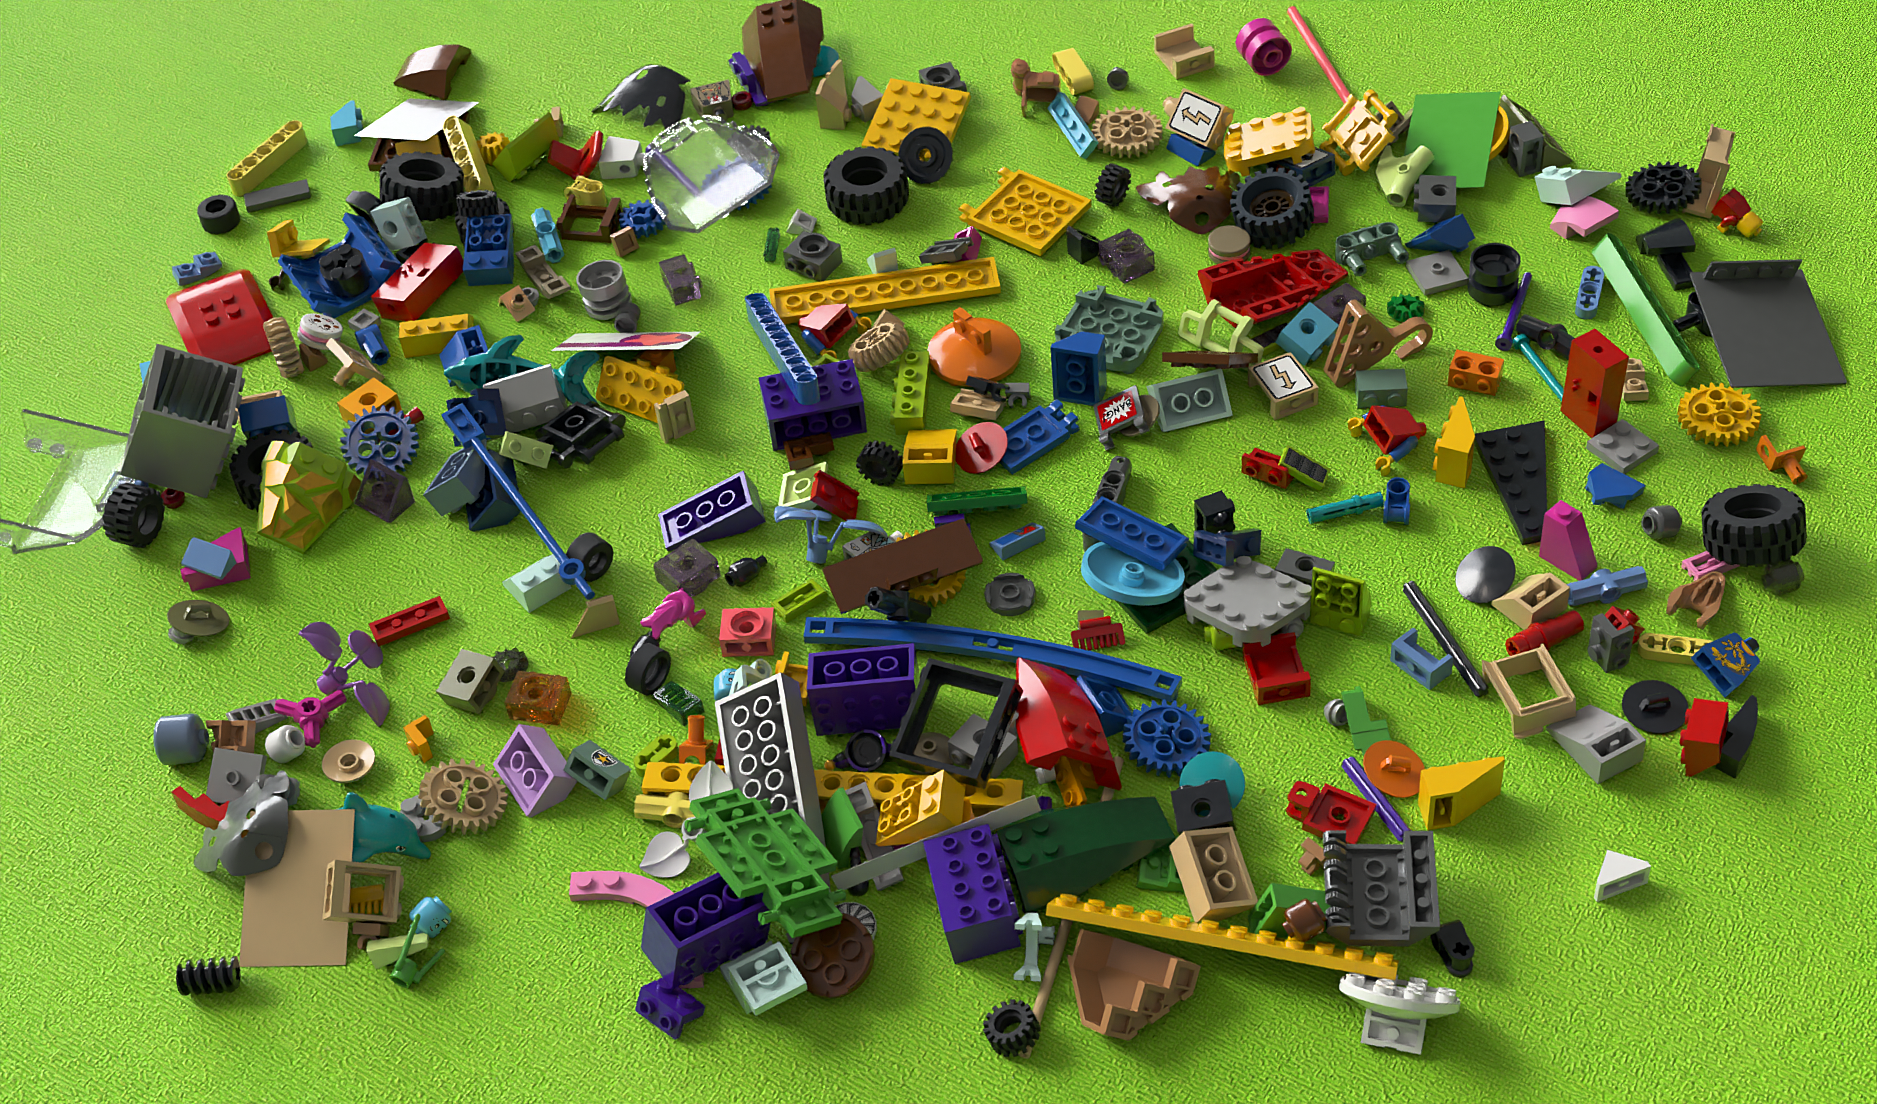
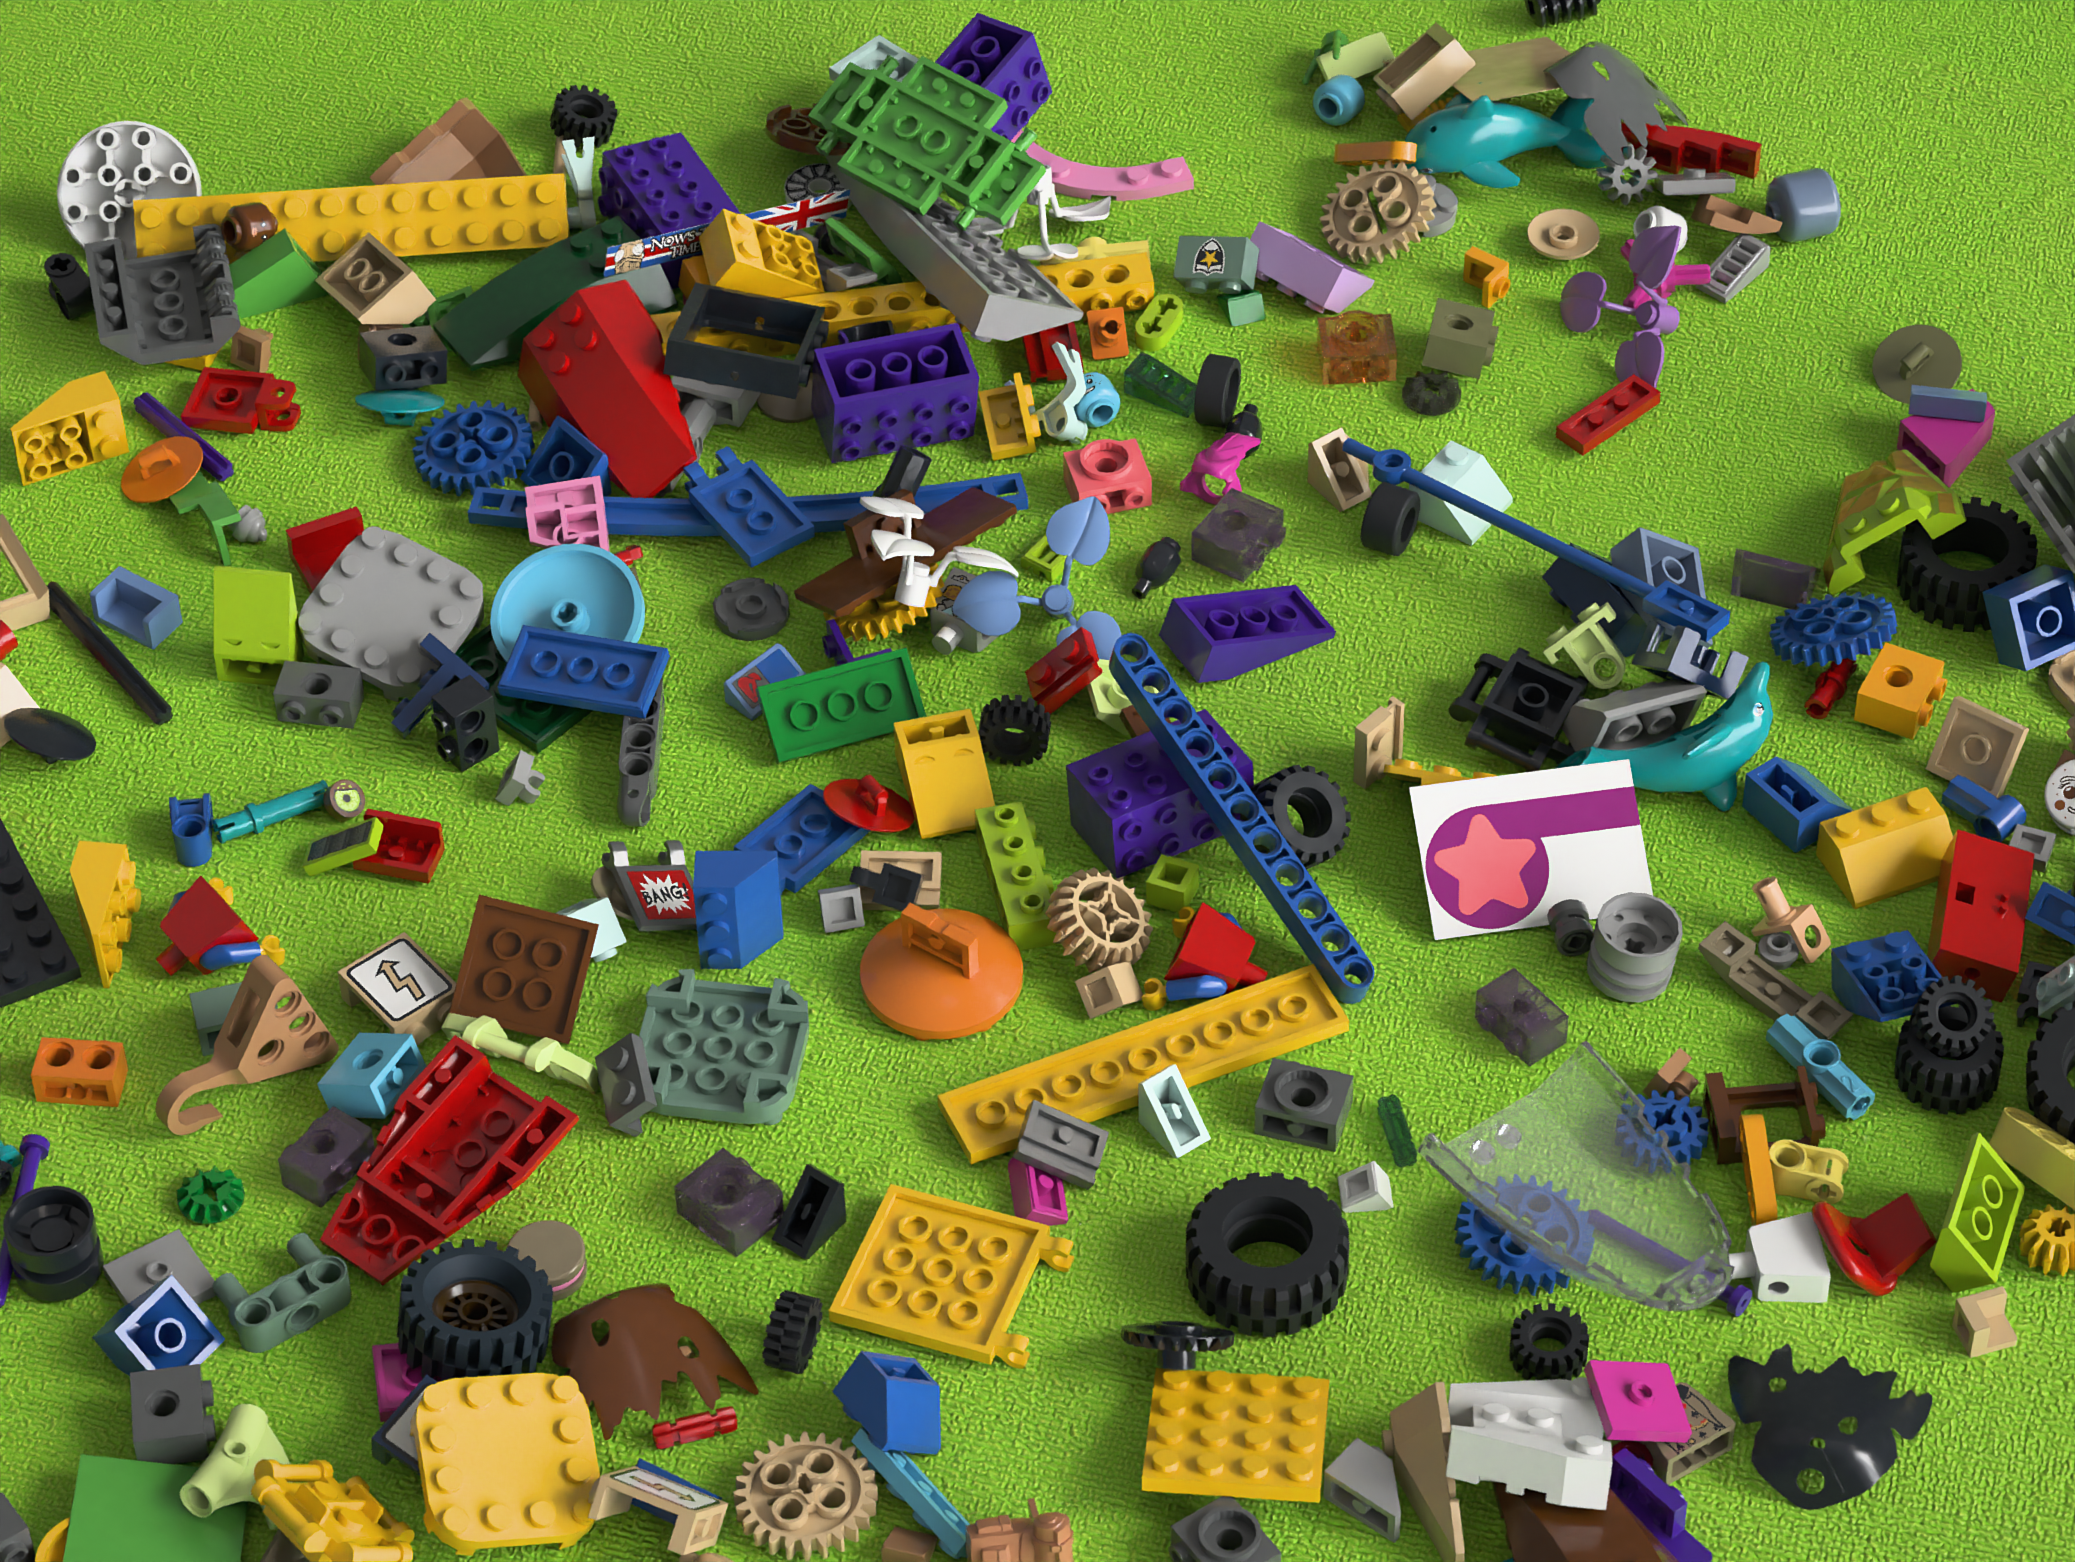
camera: 160 degrees right, 0 degrees up
none -> tile [323,779,365,821]
none -> light grey tile [495,750,545,806]
none -> bright pink slope [525,476,610,552]
none -> dark grey bracket [595,1033,657,1137]
none -> red axle [652,1406,738,1449]
none -> blue tile [684,446,815,568]
none -> blue slope [832,1351,941,1455]
none -> white plant [860,496,1019,607]
none -> black tyre [1240,765,1351,870]
none -> light orange beam [1334,141,1417,166]
none -> white wedge [1446,1377,1612,1510]
none -> dark pink plate [1584,1360,1692,1443]
none -> light orange beam [1739,1114,1777,1226]

